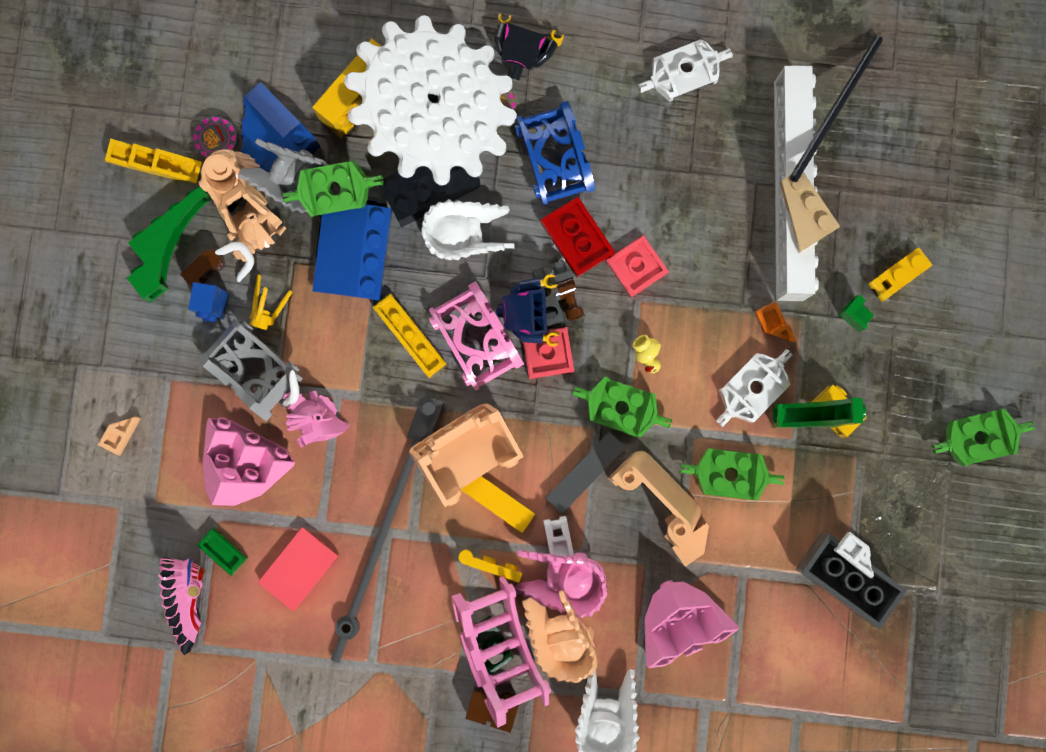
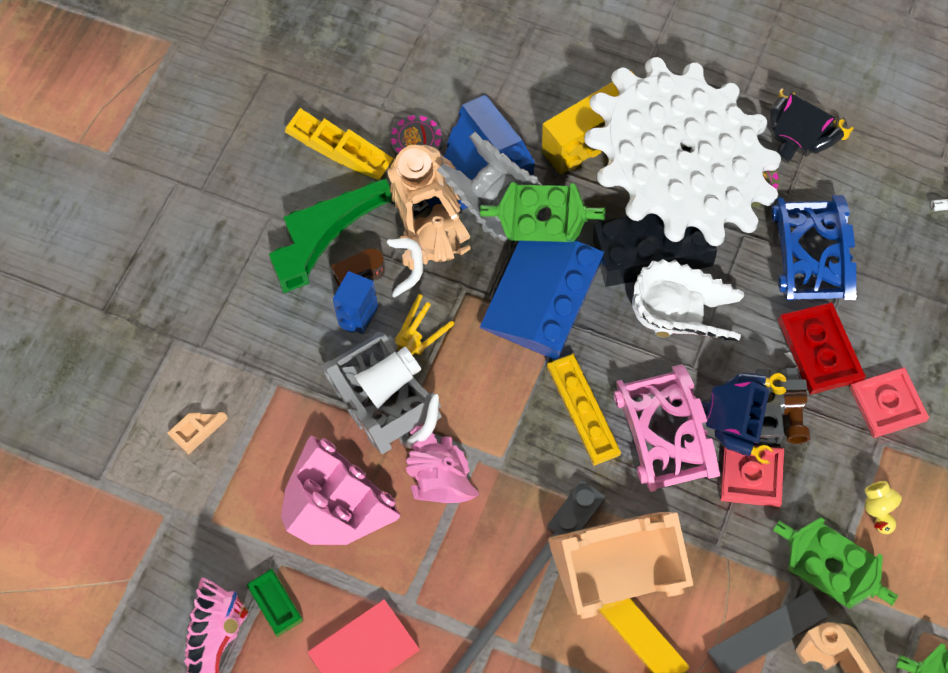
camera: 20 degrees right, 20 degrees down
none -> white plant [354,347,421,409]

